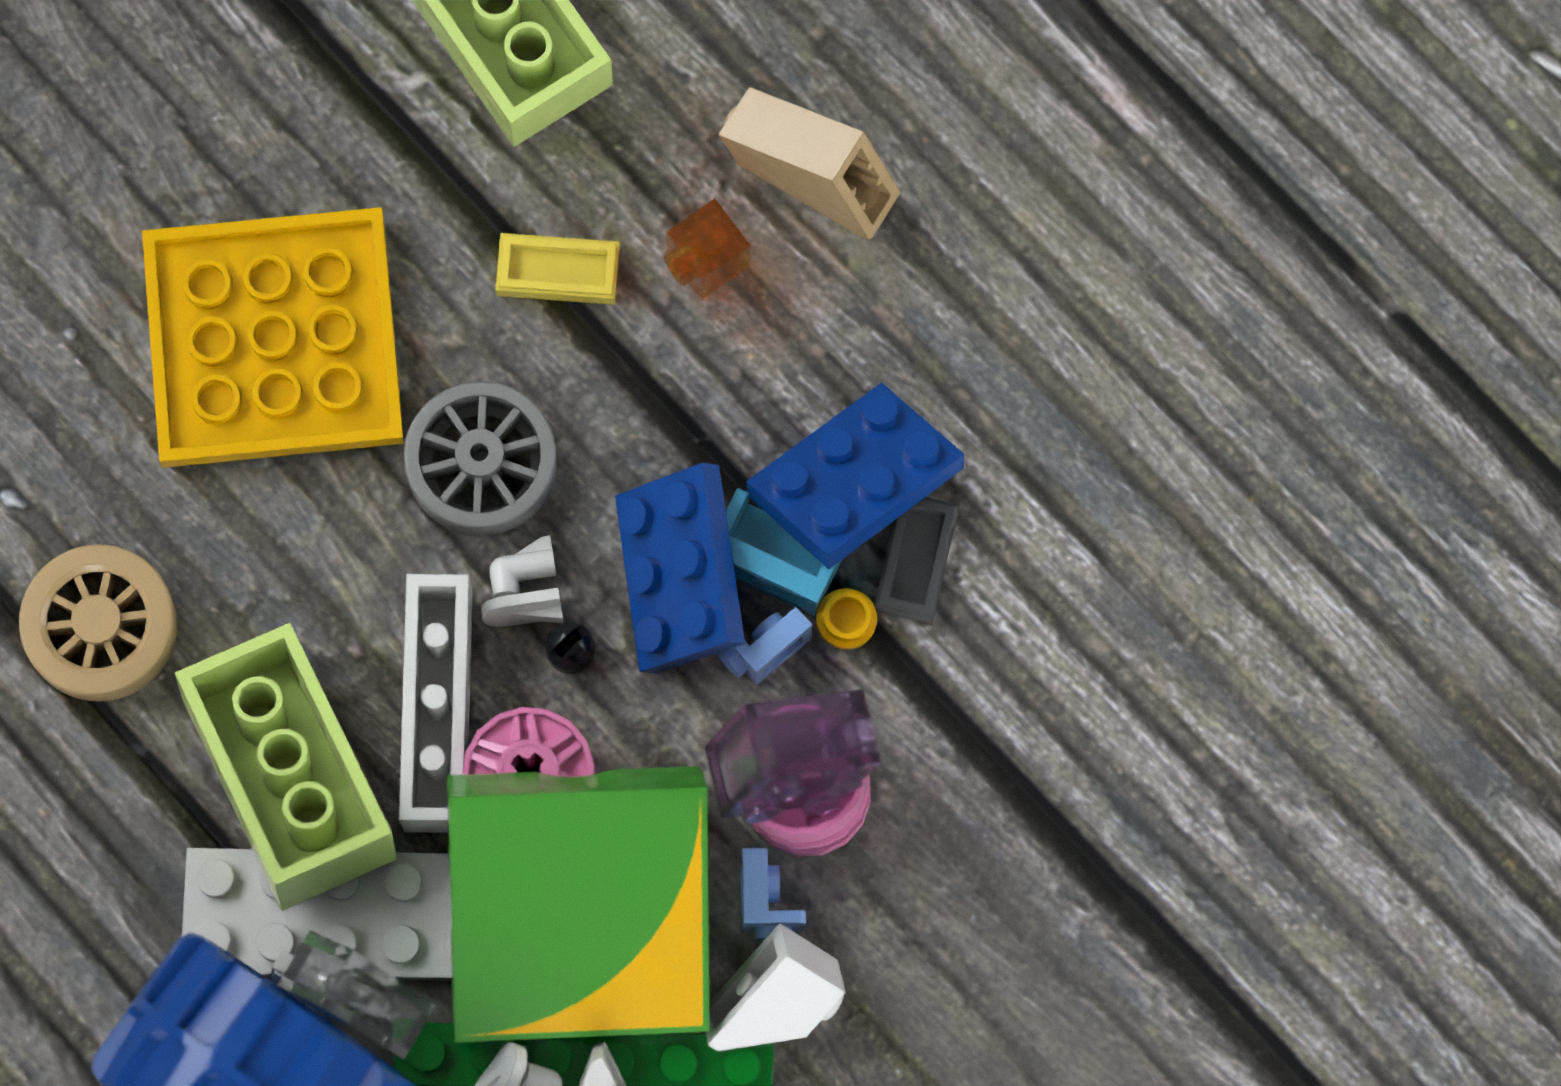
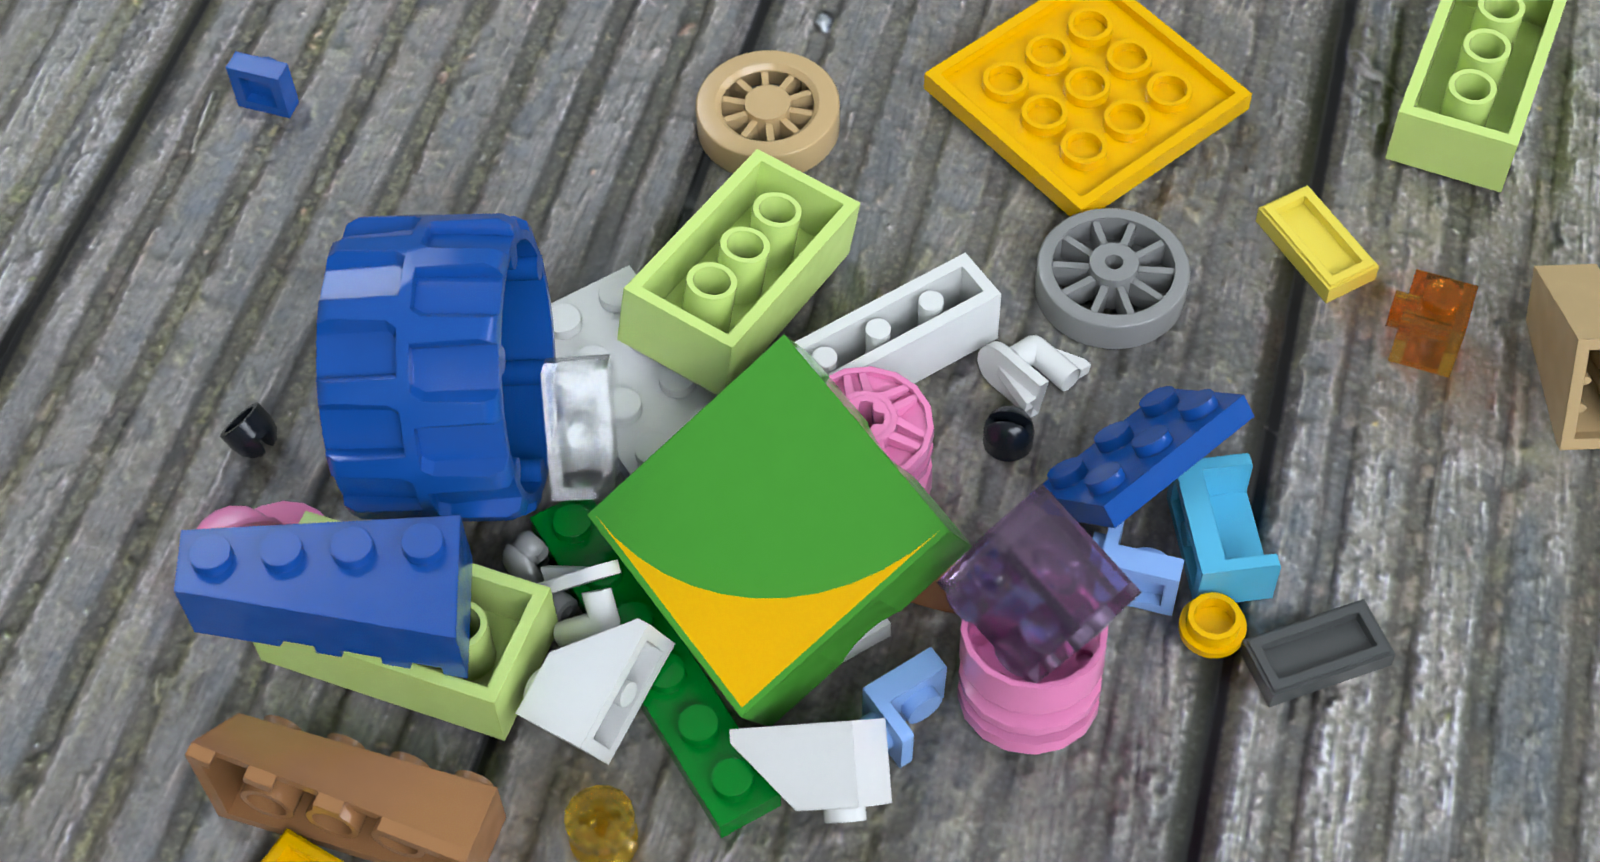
camera: 65 degrees right, 20 degrees down
blue plate [746,382,964,569] -> none

